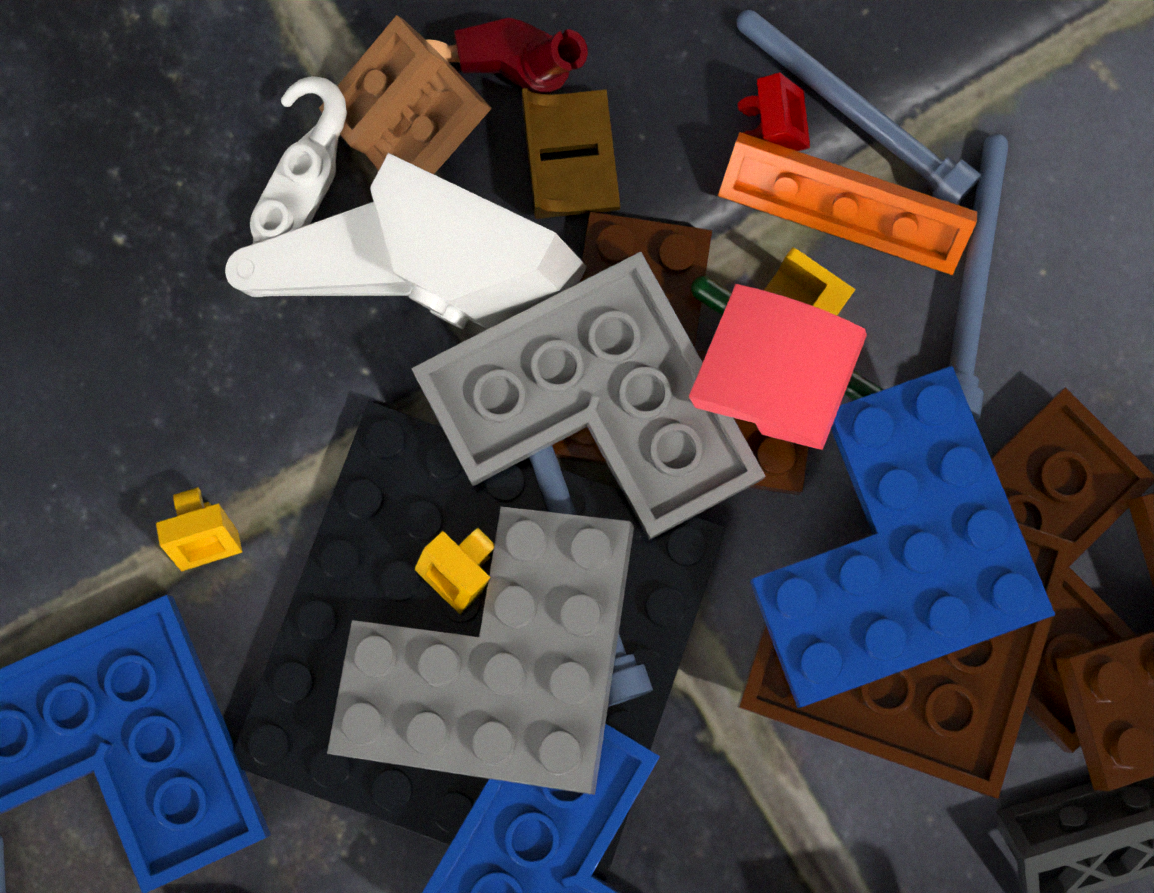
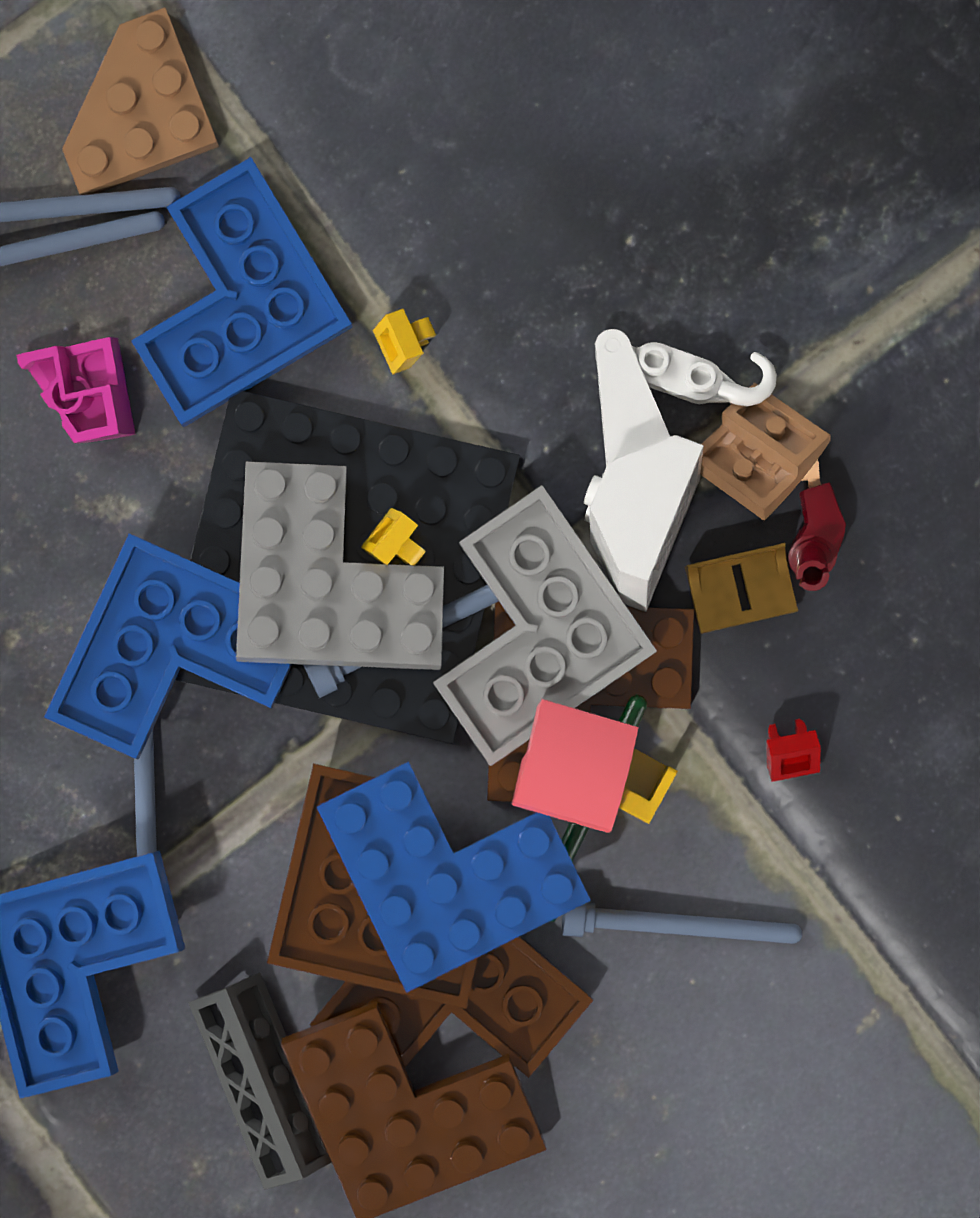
camera: 85 degrees right, 5 degrees up
orange plate [718,132,977,275] -> none
sand blue piece [736,10,982,205] -> none

